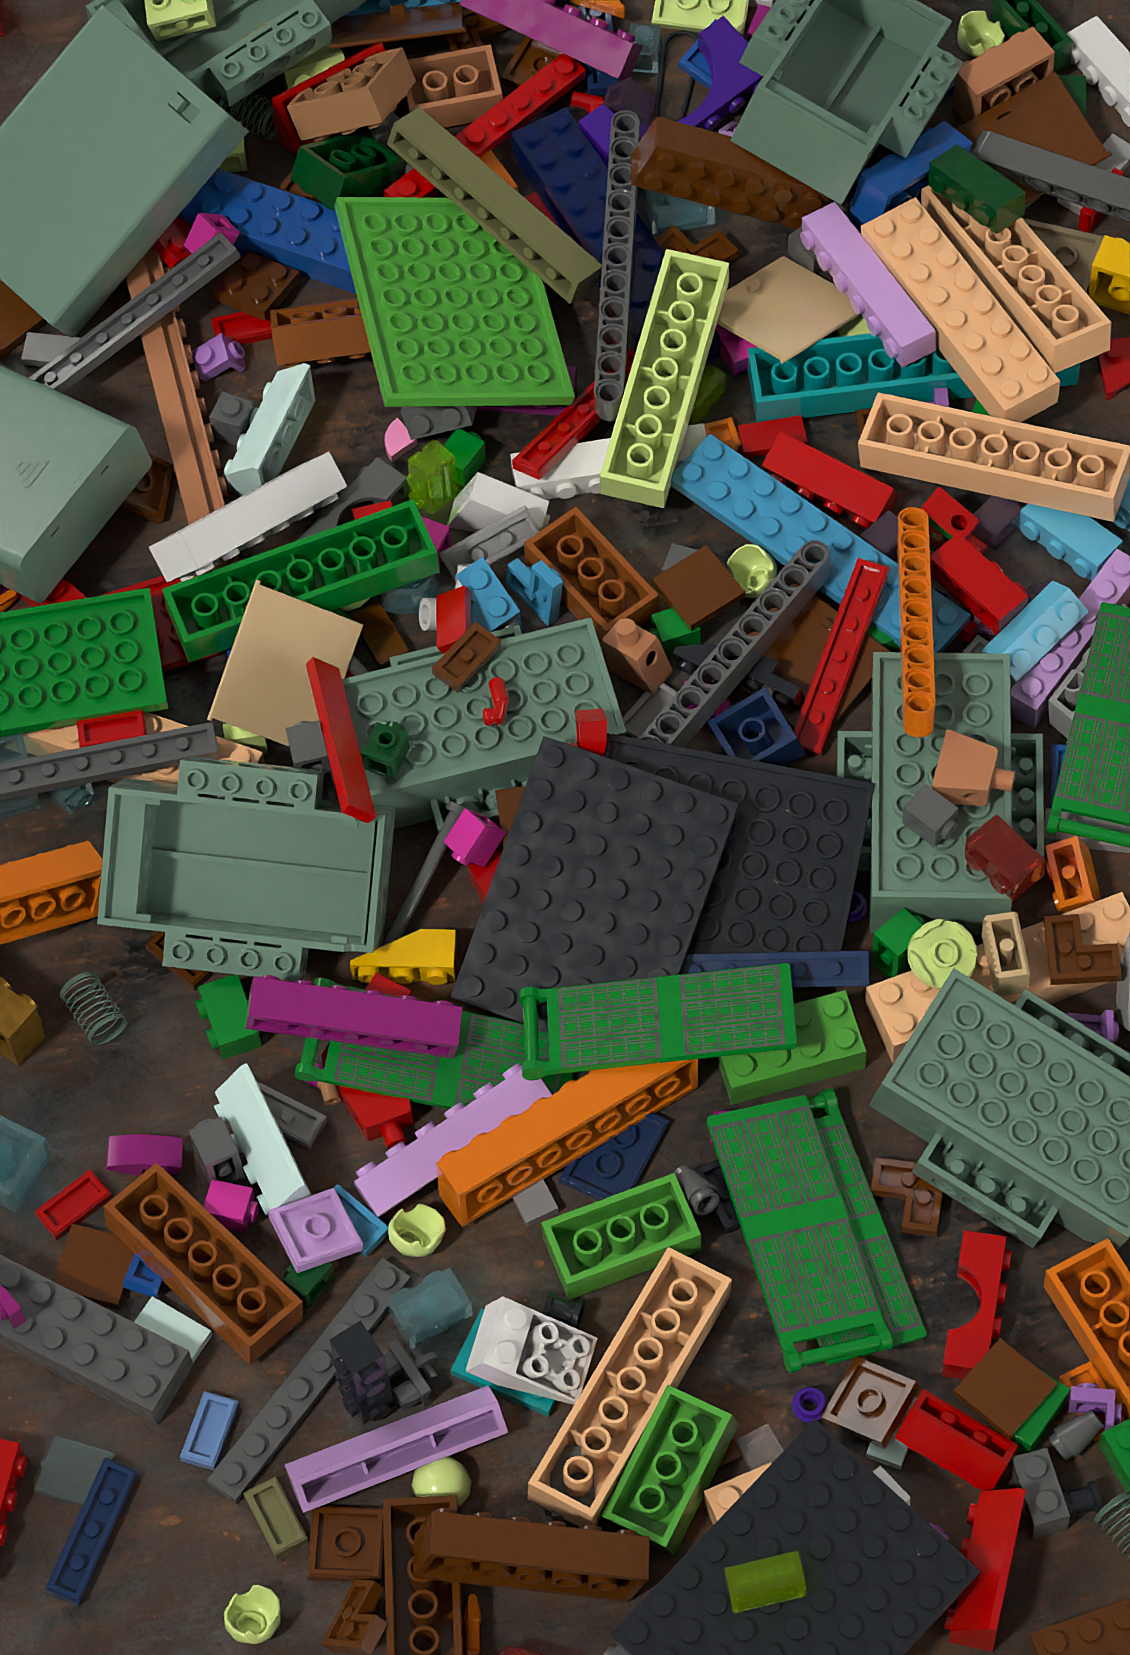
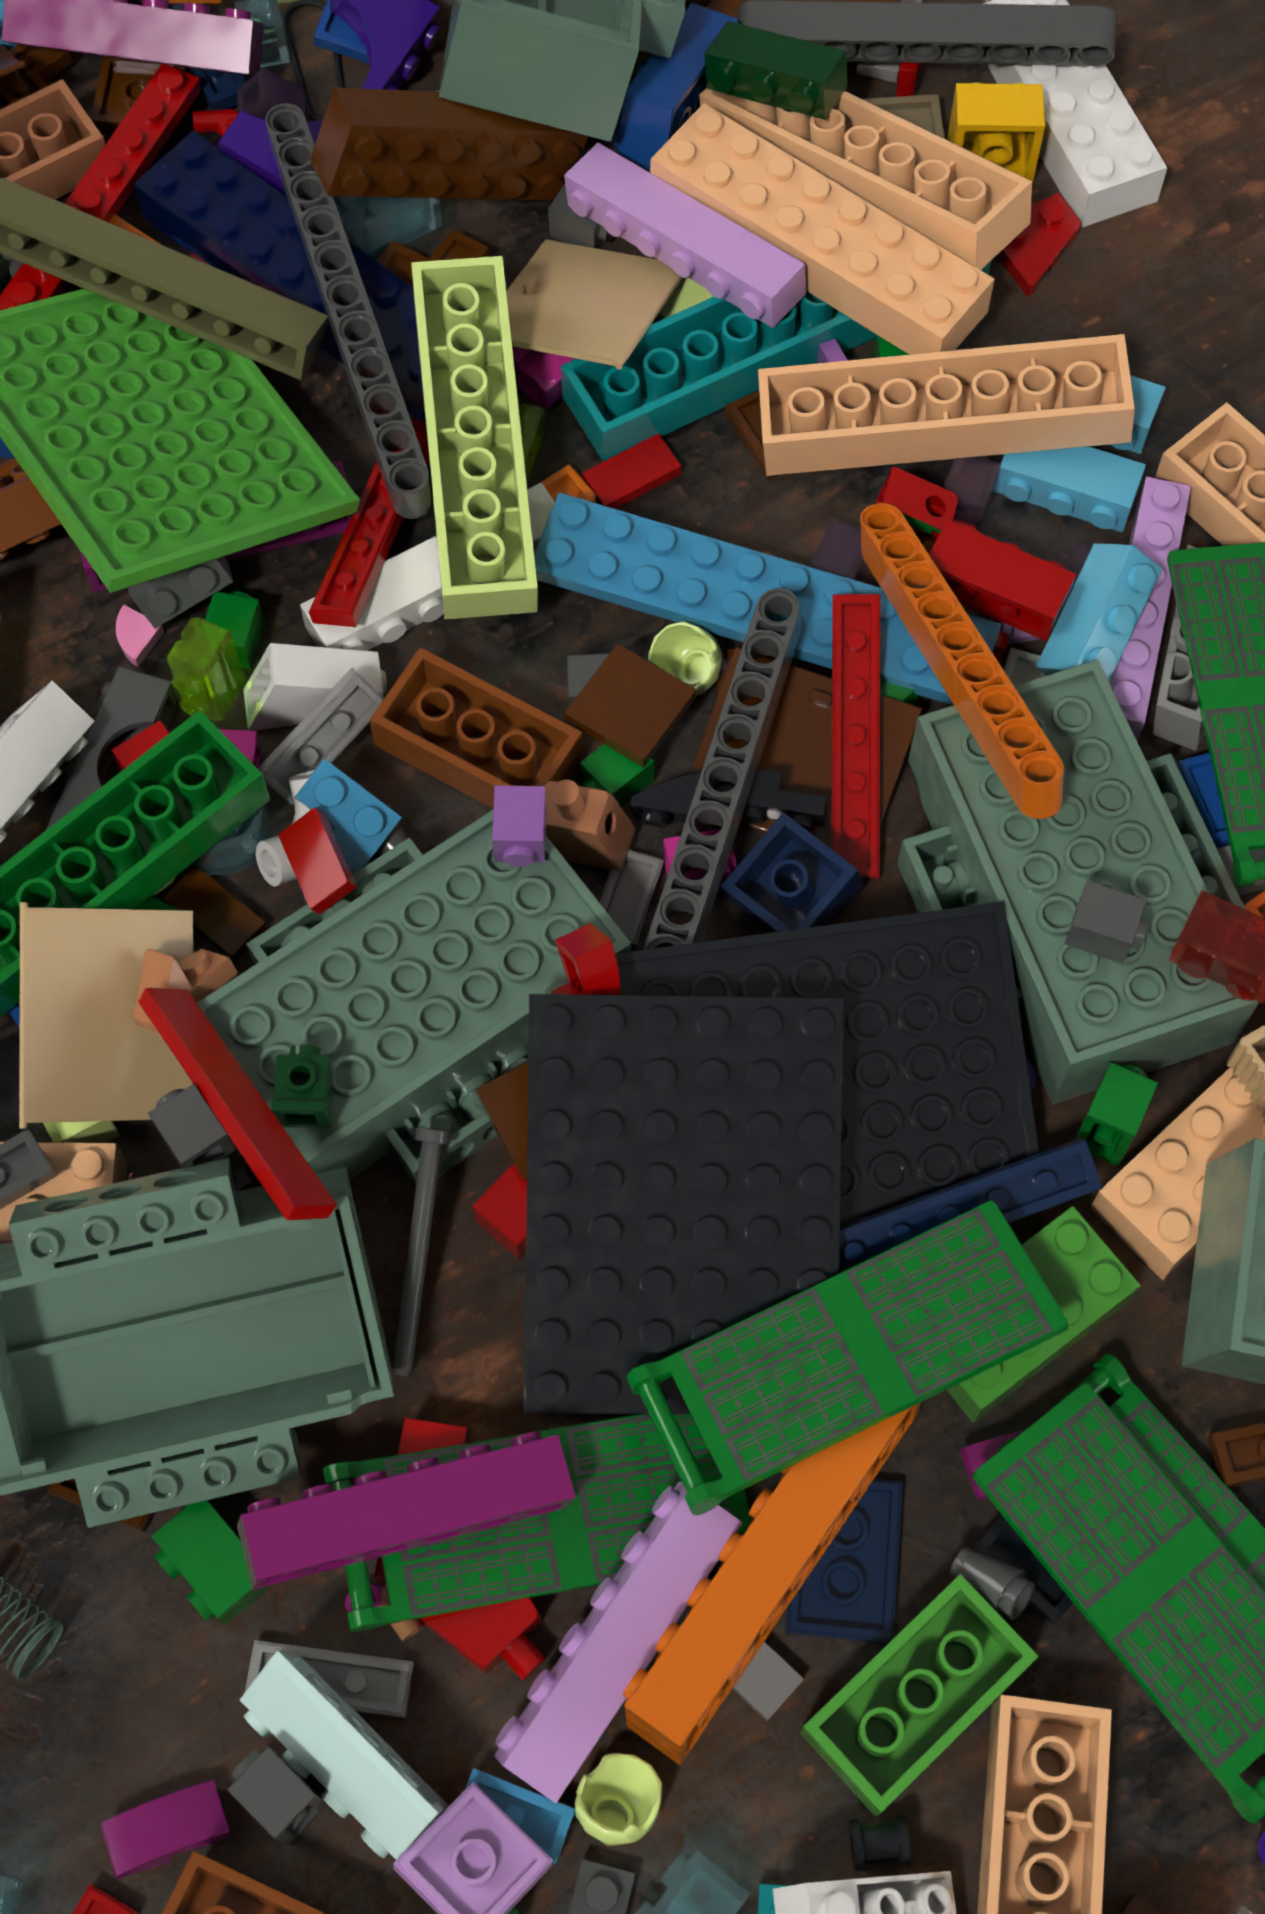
camera: 25 degrees left, 5 degrees up
dark pink brick [203,1179,259,1234] -> none
yellow slope [350,929,458,985] -> none
reddish brown plate [432,622,502,693] -> none
dark pink brick [443,808,506,867] -> none
red arm [482,677,509,727] -> none
dark azure plate [505,558,563,626] -> none
red brick [761,431,899,530] -> none
yellowish green tile [908,919,977,989] -> none
nougat torso [932,729,1016,806] -> none
none -> nougat slope [132,949,238,1033]
none -> medium lavender brick [492,785,547,867]

